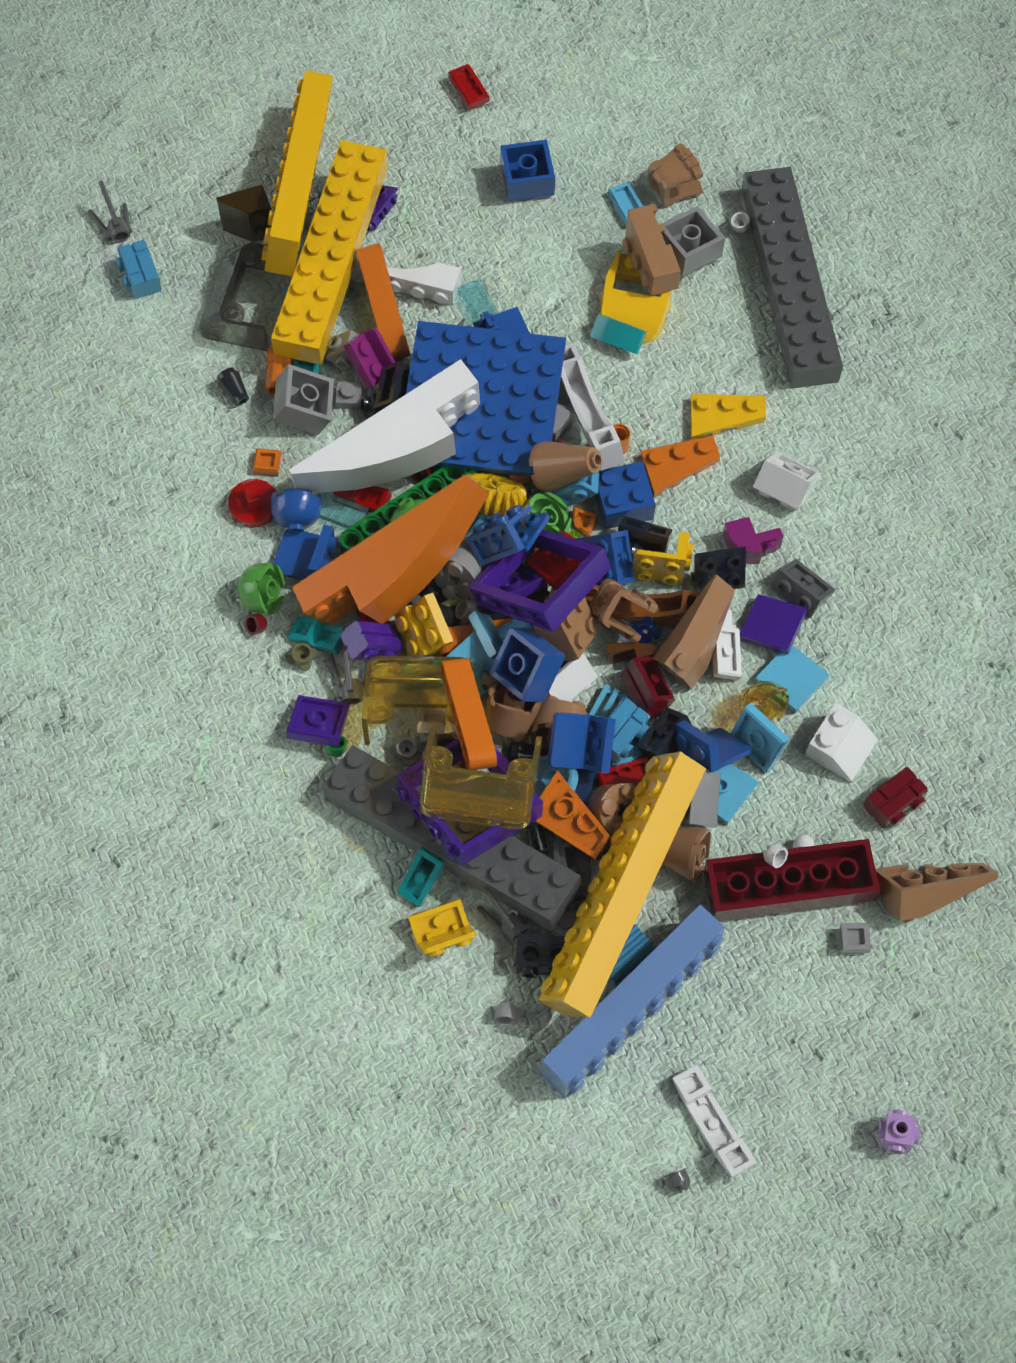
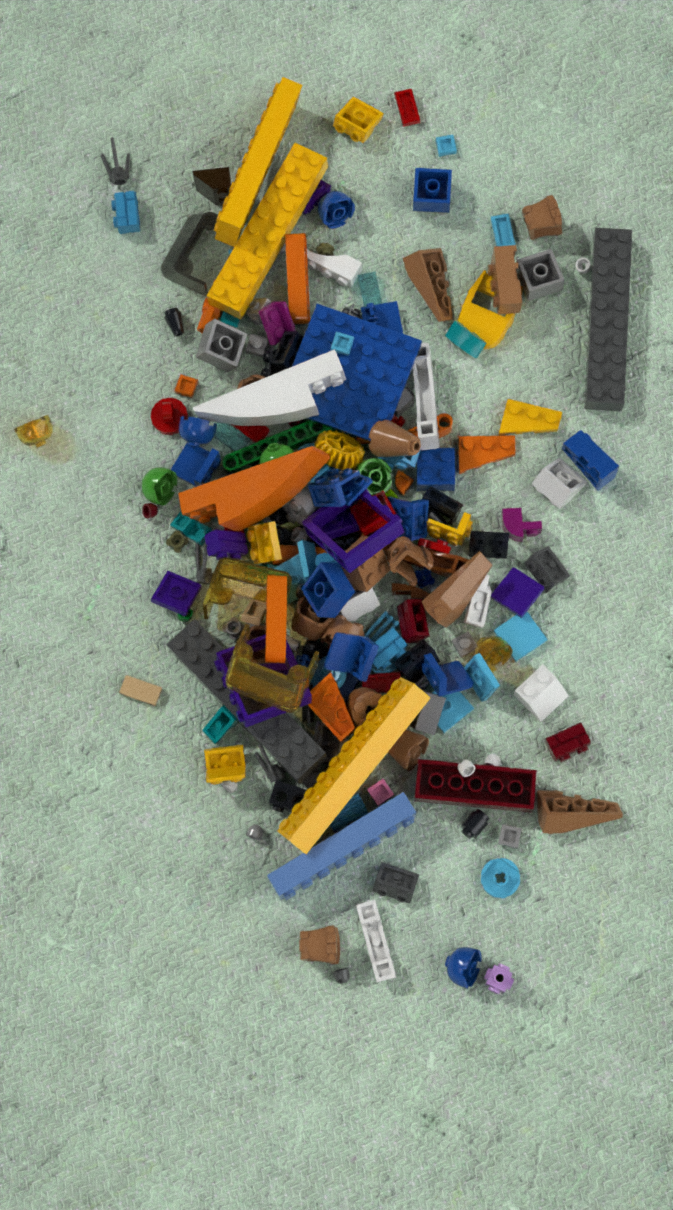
camera: 20 degrees right, 10 degrees up
none -> clear yellow cylinder [14,414,53,448]
none -> tan tile [119,675,162,706]
none -> white hinge [221,780,238,794]
none -> medium nougat piece [299,925,341,965]
none -> olive plate [316,243,334,256]
none -> blue cylinder [318,191,355,229]
none -> medium azure tile [330,331,354,356]
none -> yellow plate [333,96,384,143]
none -> bright pink tile [367,779,394,806]
none -> dark grey bracket [373,862,419,903]
none -> medium nougat wedge [403,248,453,322]
none -> red plate [418,538,451,554]
none -> medium azure tile [435,135,457,157]
none -> blue cylinder [445,947,482,989]
none -> light grey plate [452,631,478,658]
none -> black brick [461,809,489,839]
none -> medium azure plate [480,858,520,899]
none -> blue wedge [562,430,619,491]

